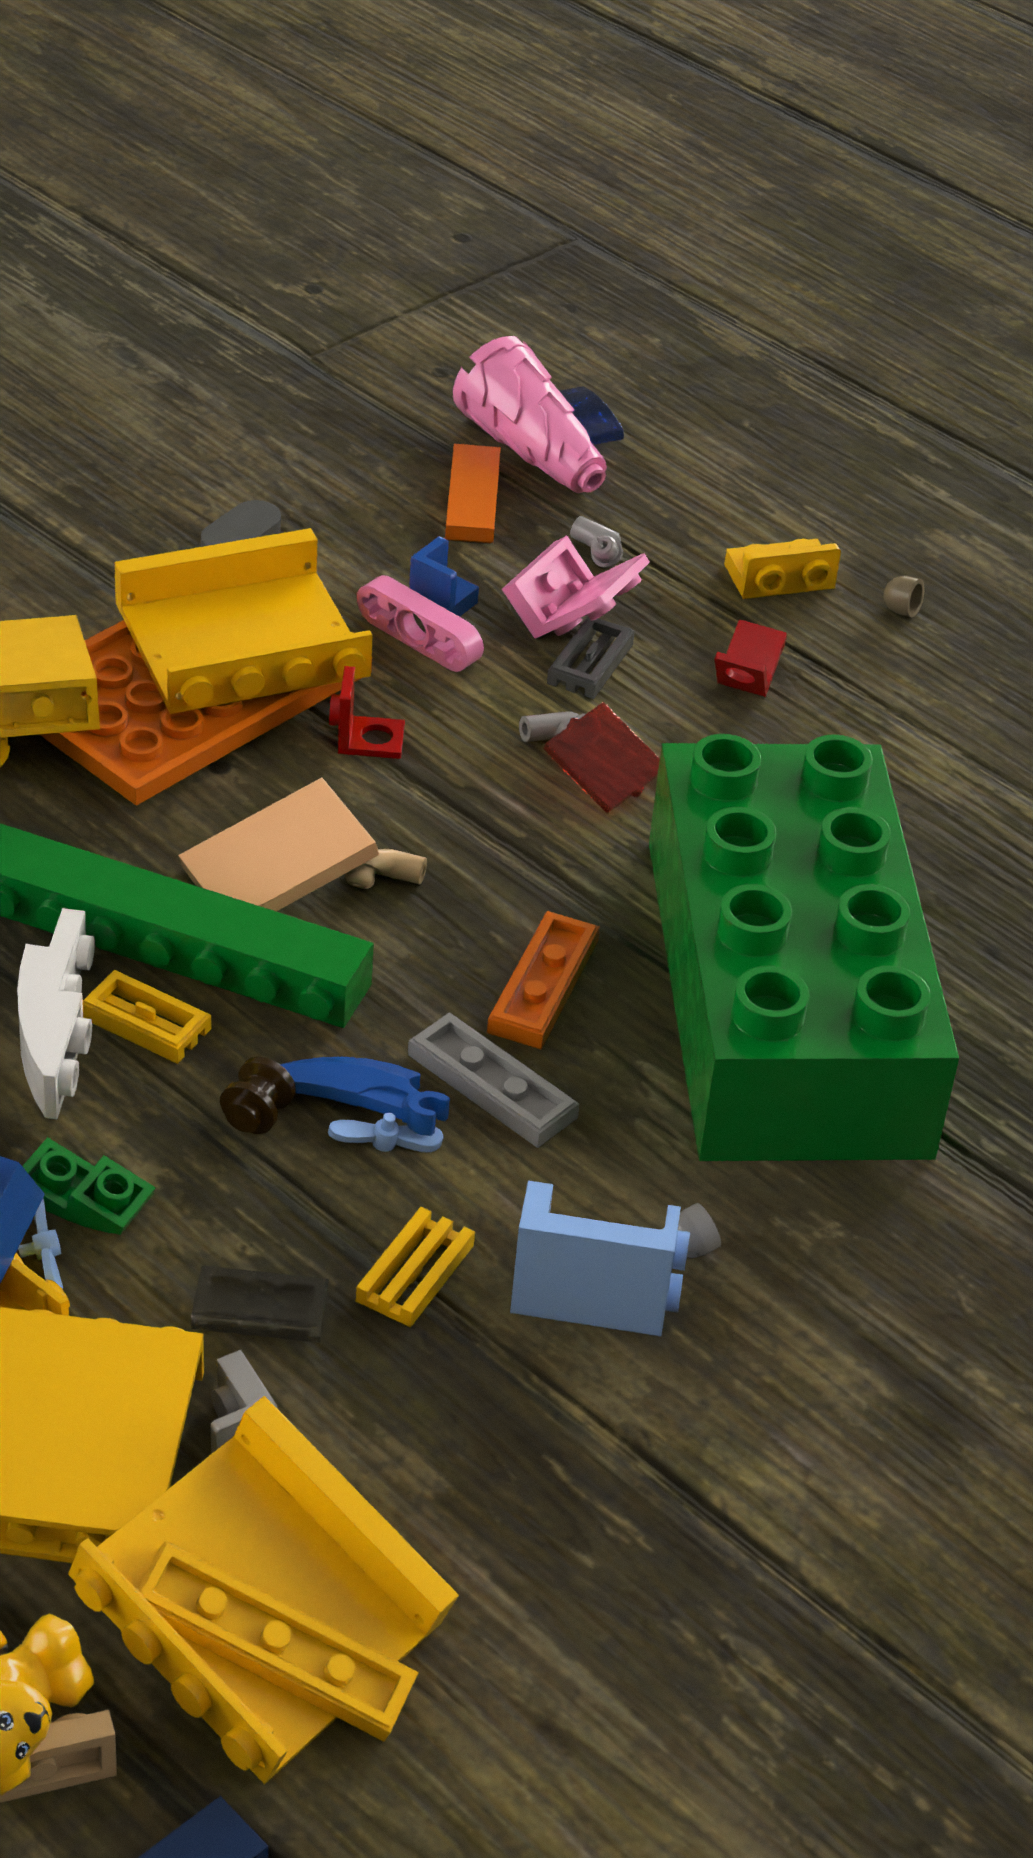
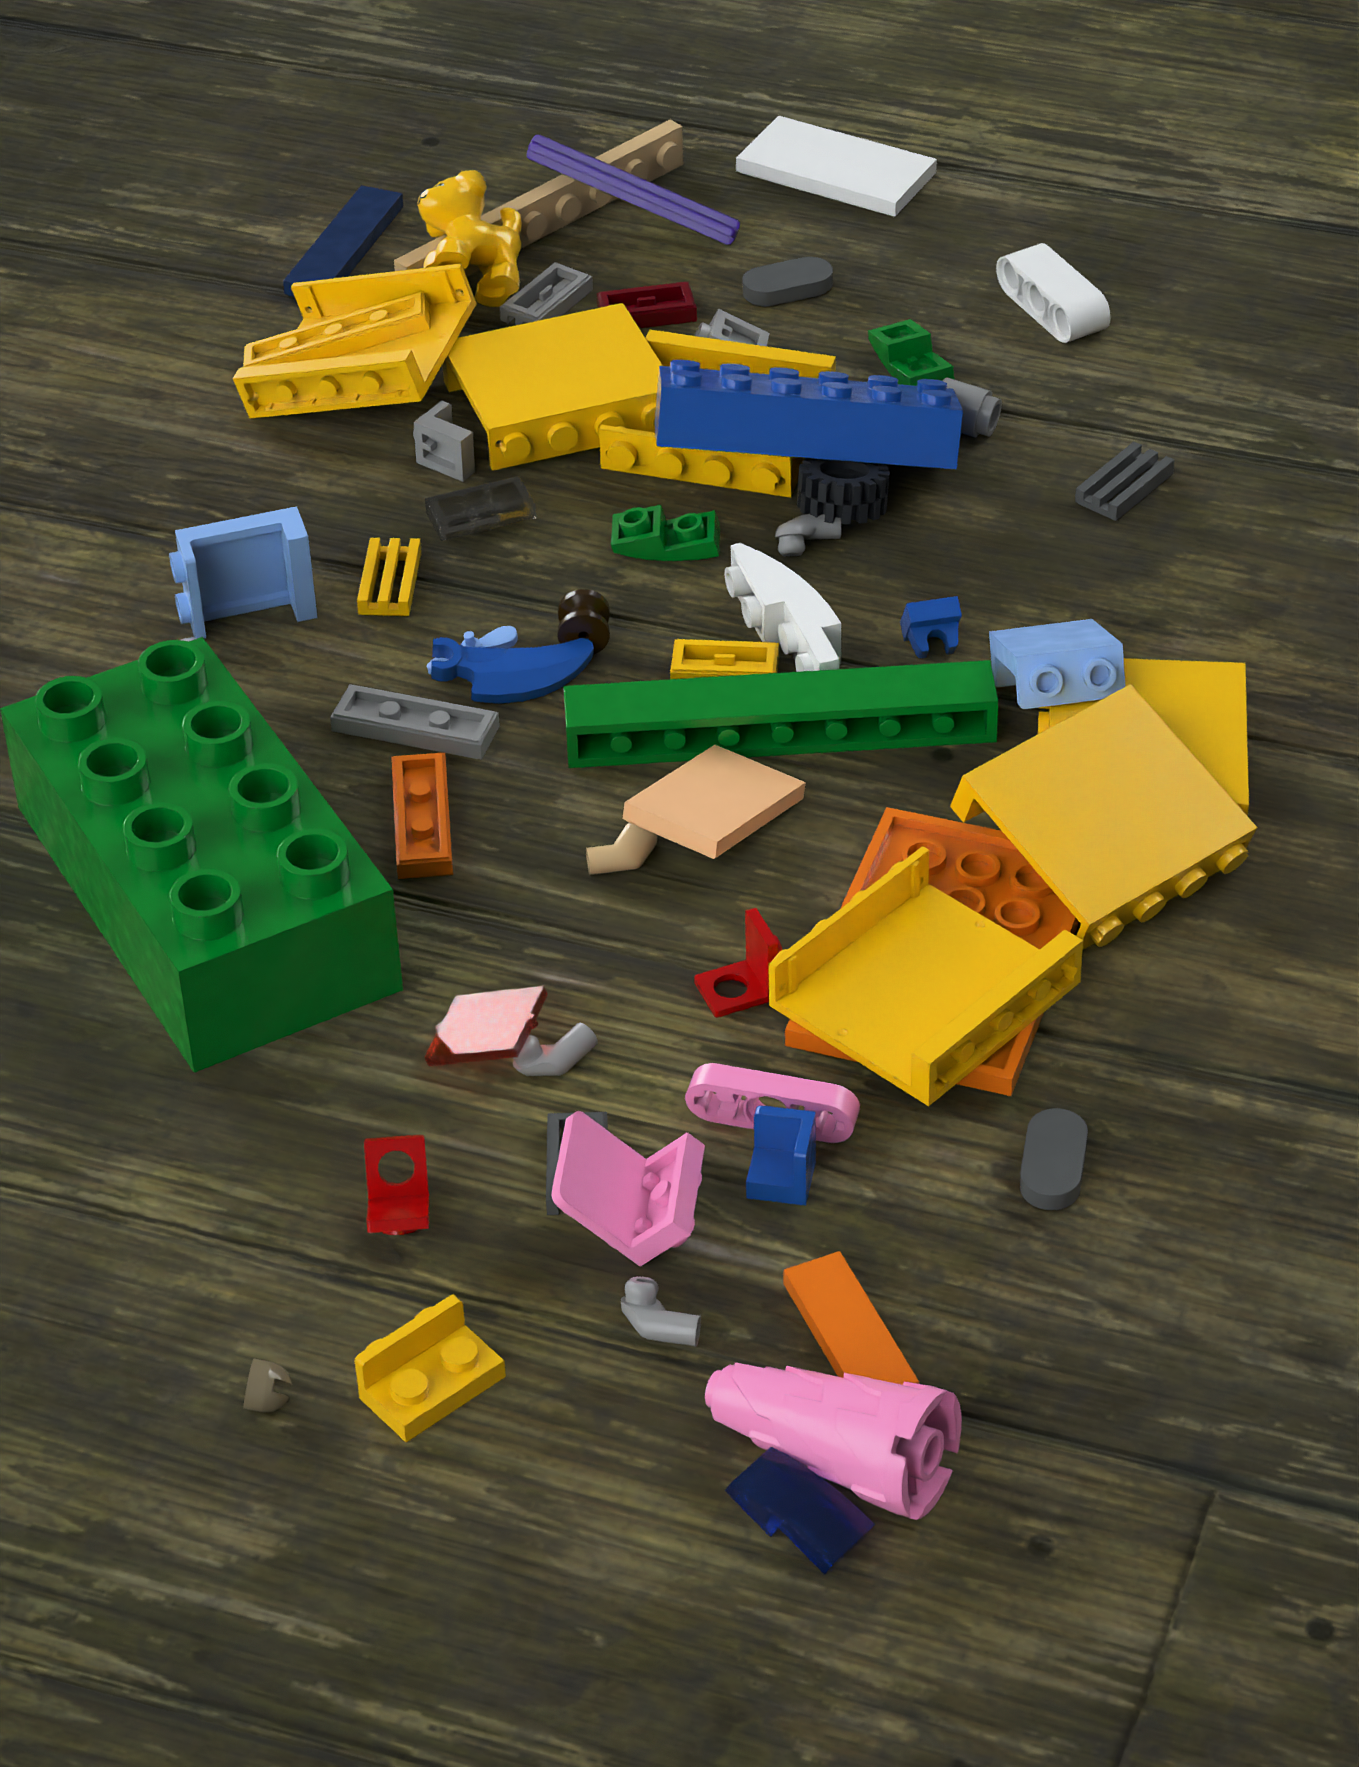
camera: 160 degrees right, 0 degrees up
light blue piece [18,1199,63,1289] -> none

